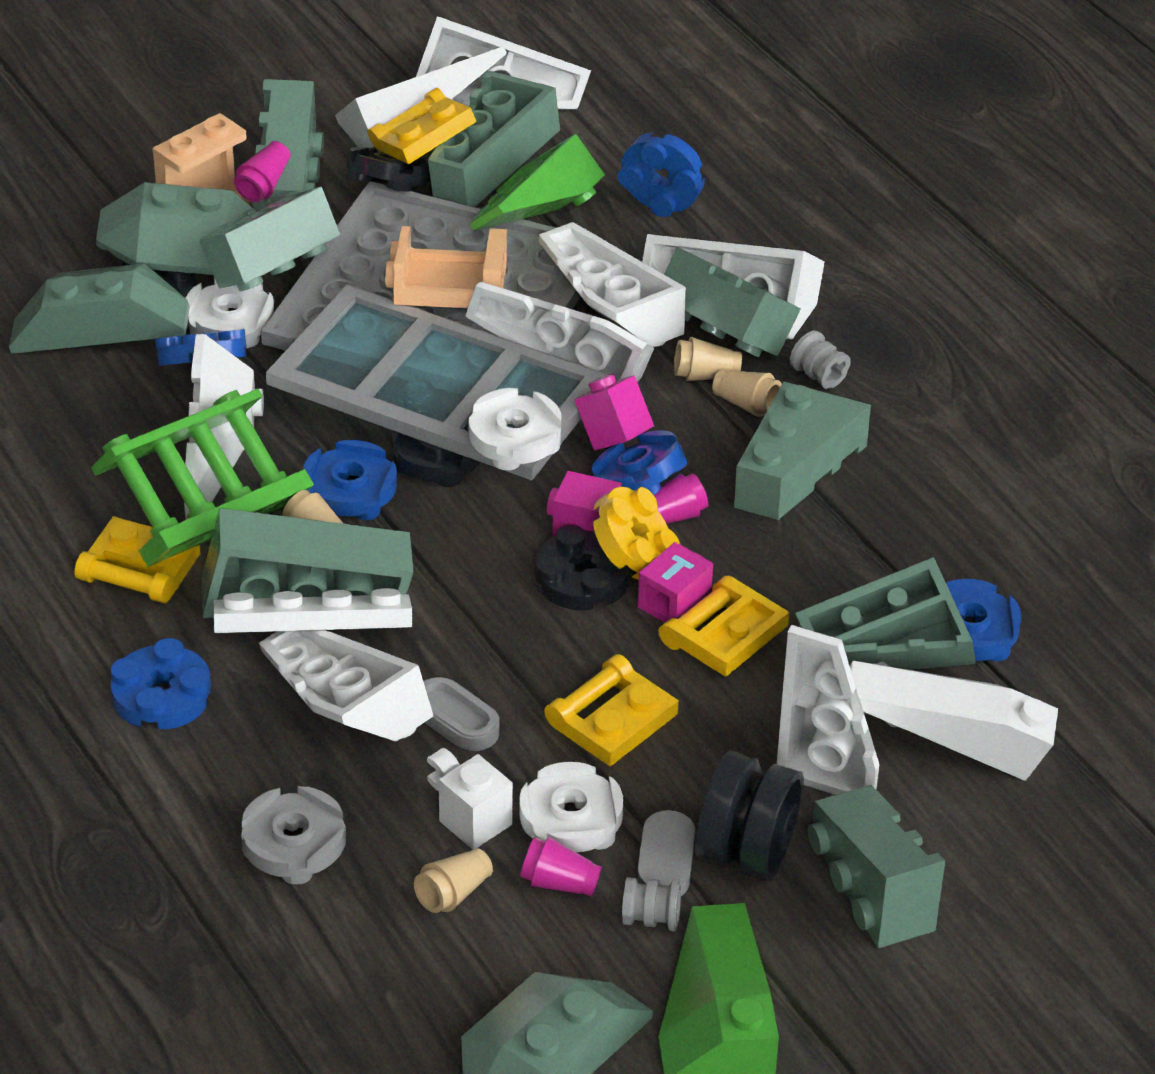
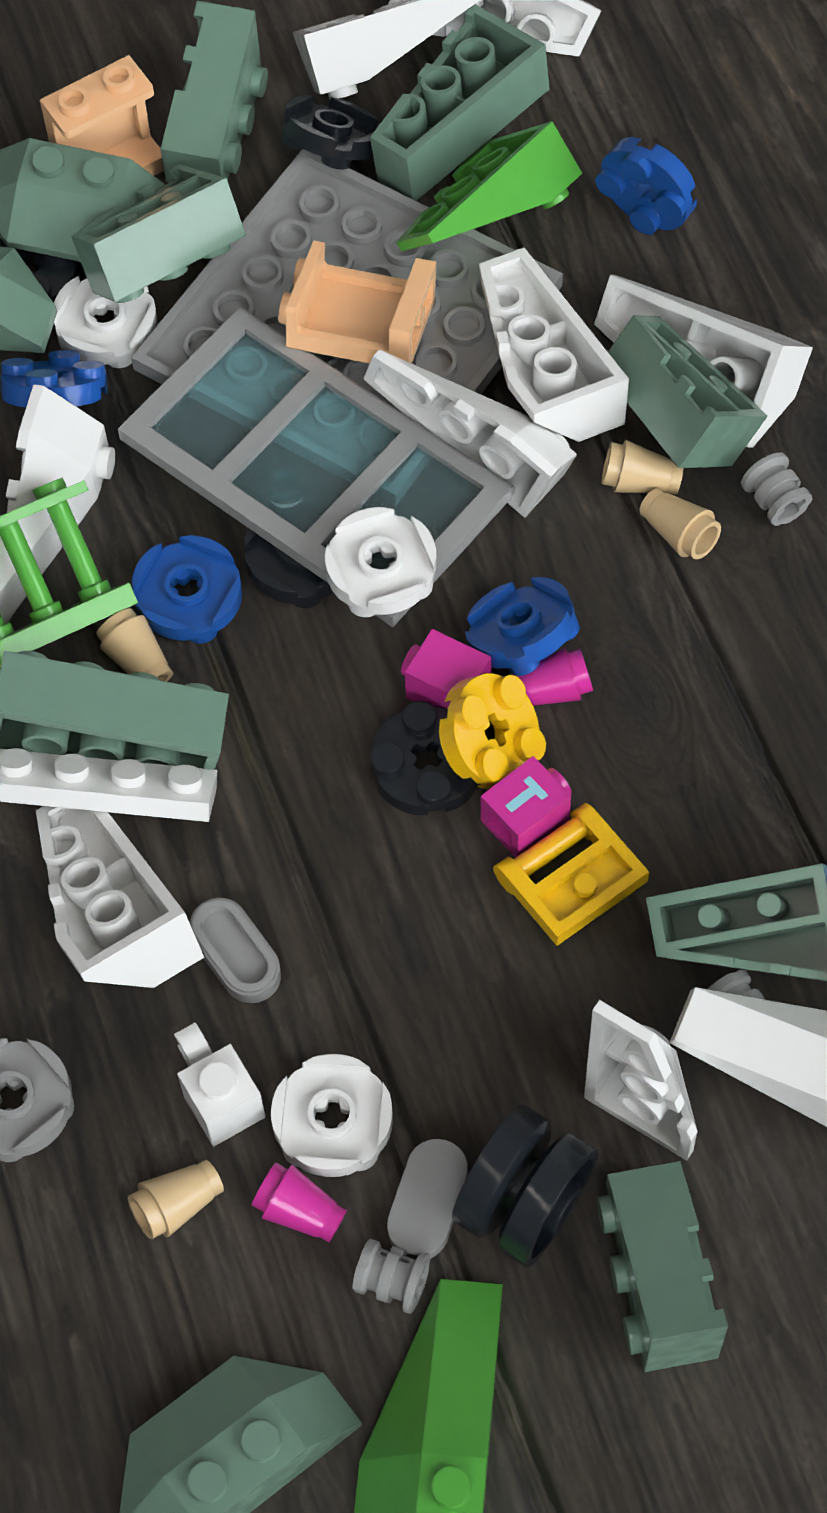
camera: 15 degrees right, 20 degrees up
dark pink cone [234,141,291,202] -> none
yellow plate [367,87,477,164] -> none
yellow plate [544,654,679,767] -> none
dark pink brick [574,373,654,451] -> none
sand green wedge [734,382,871,520] -> none

